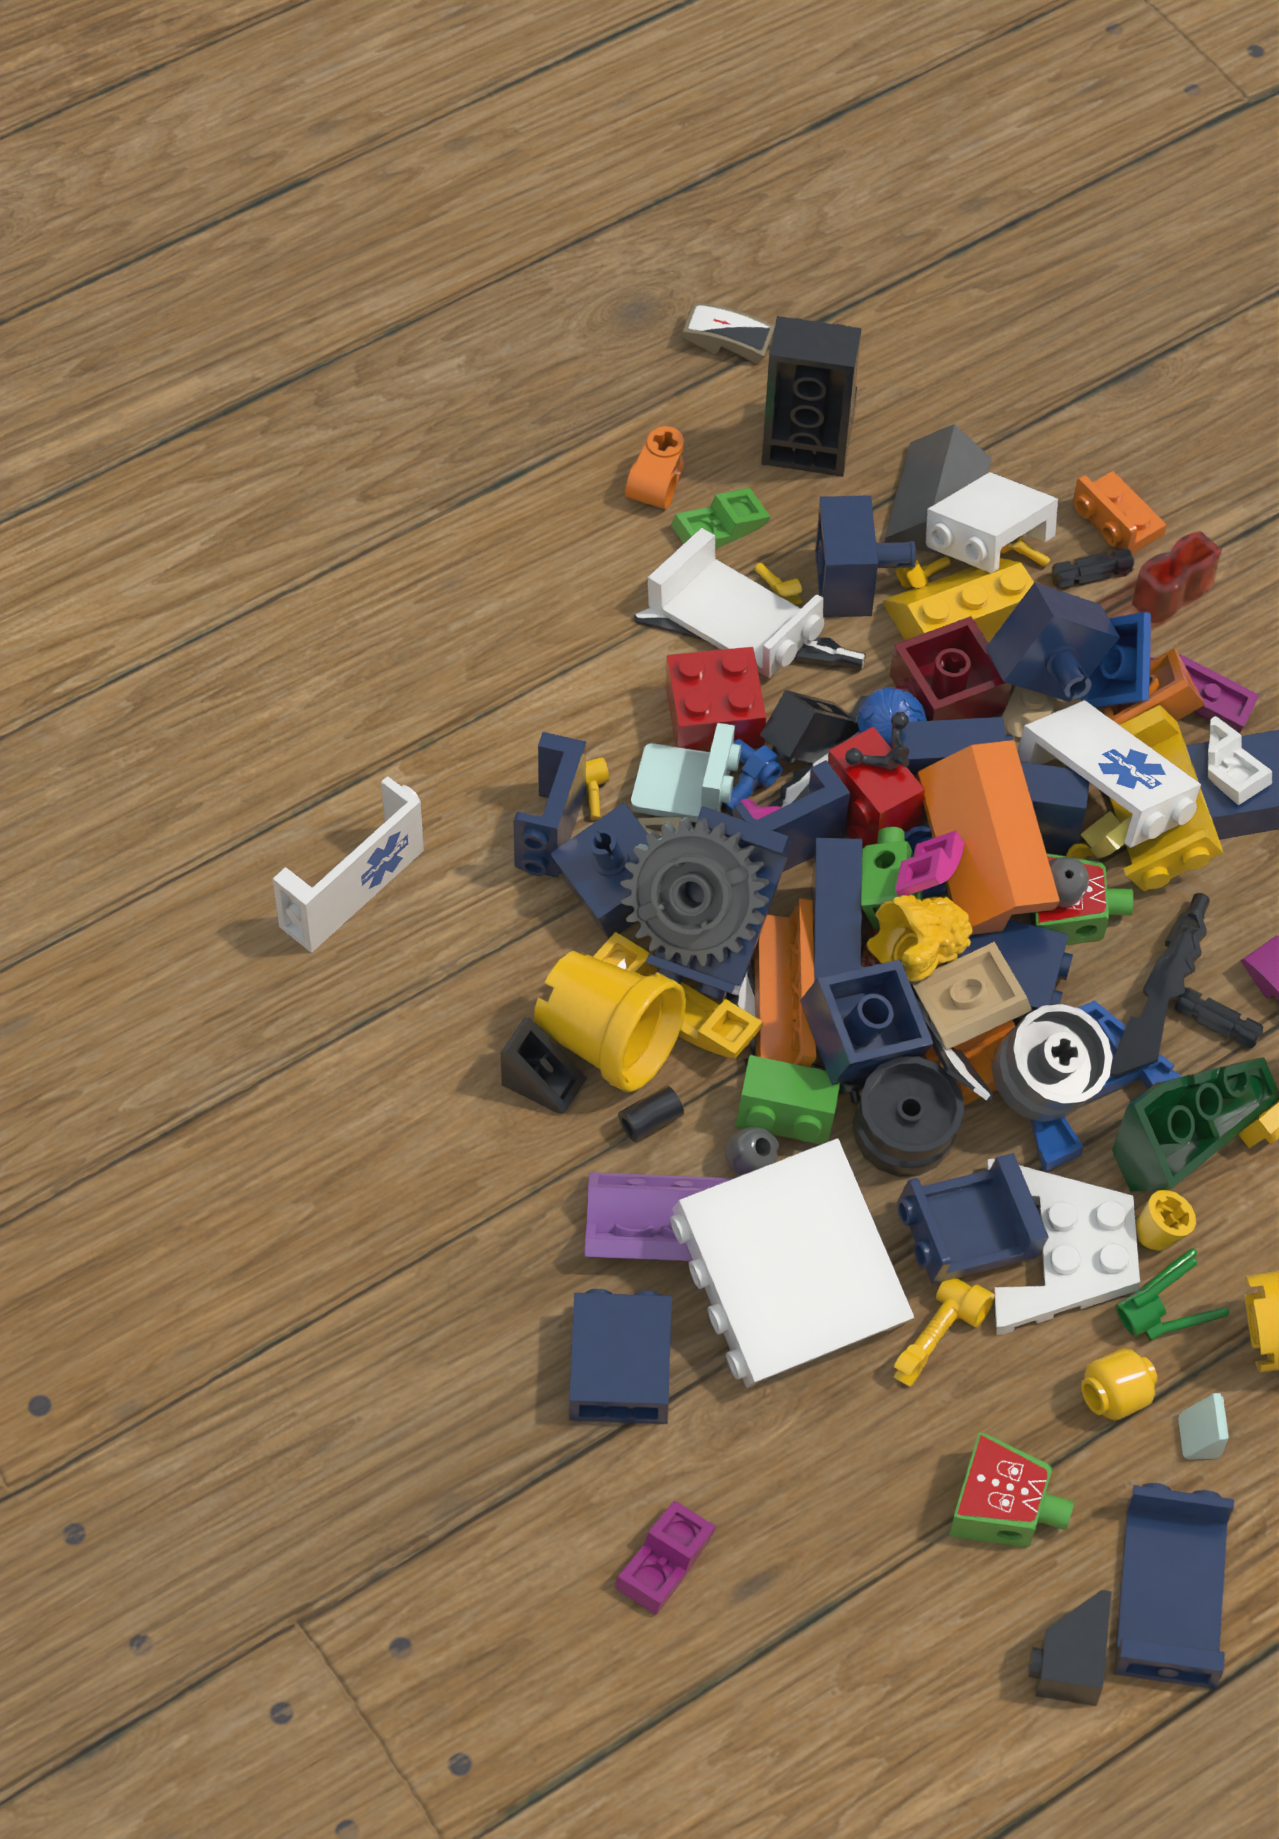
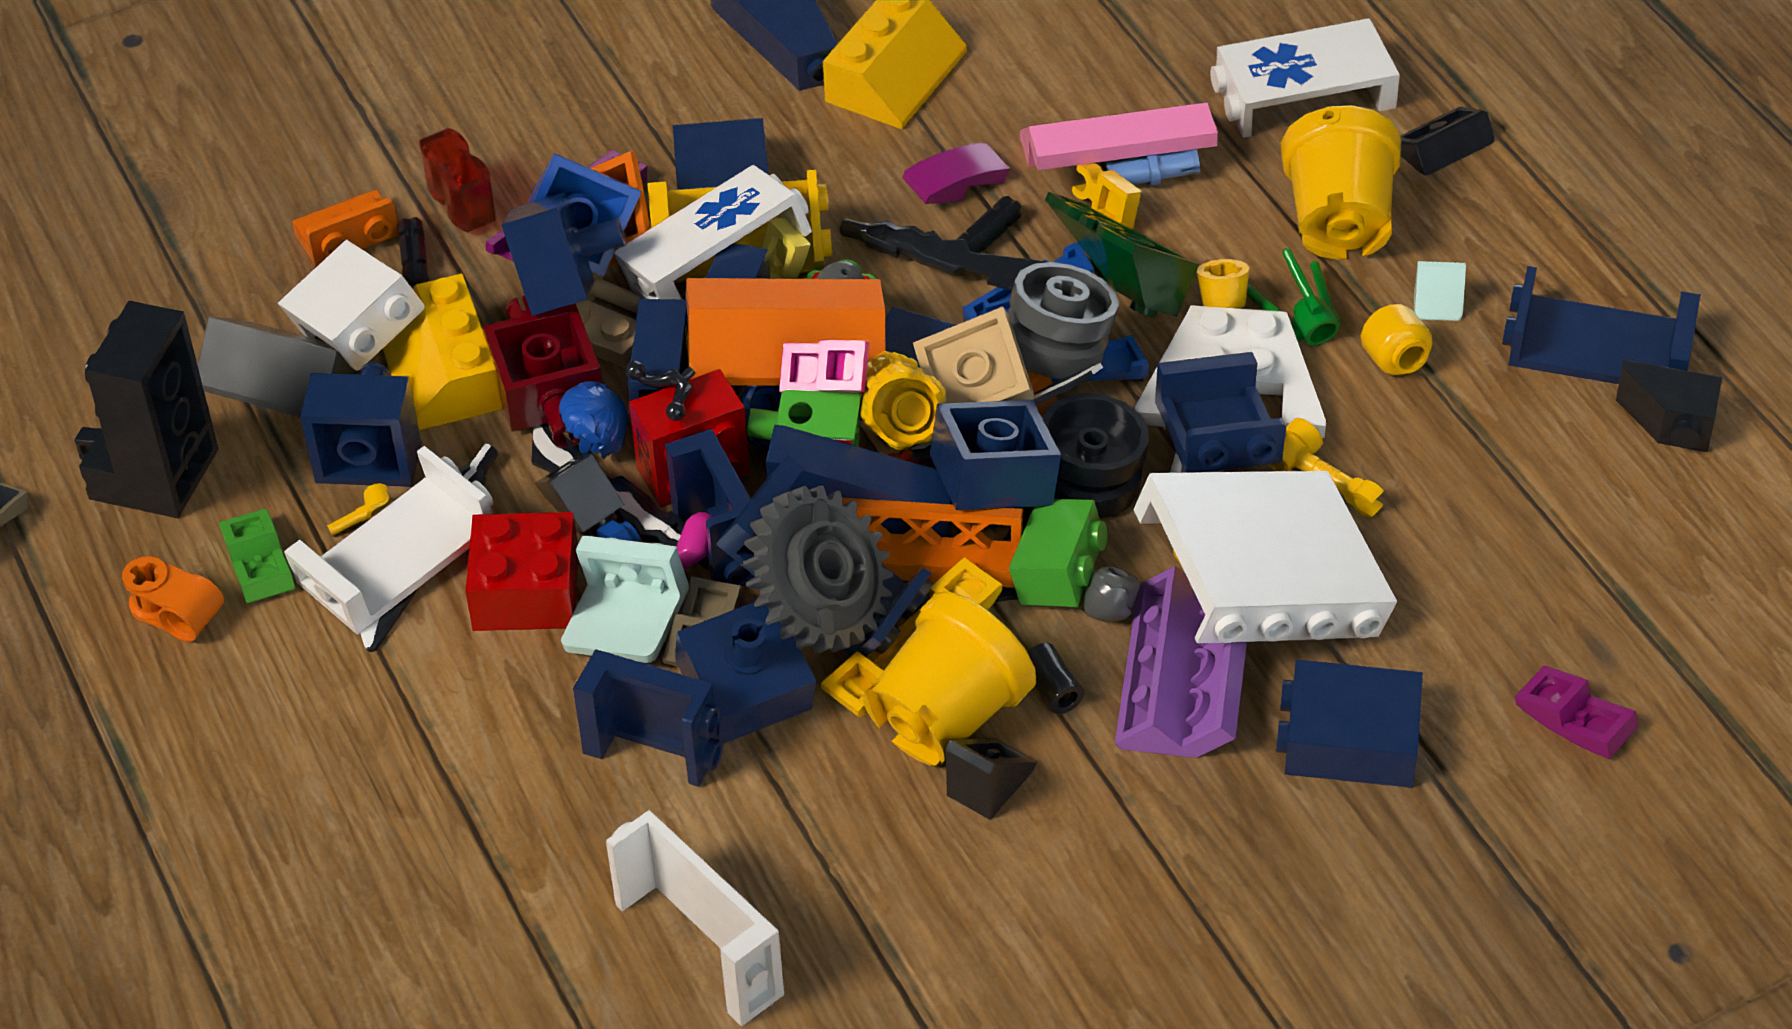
camera: 80 degrees left, 10 degrees down
torso [949,1432,1074,1547] -> none
white slope [1208,716,1272,805] -> none

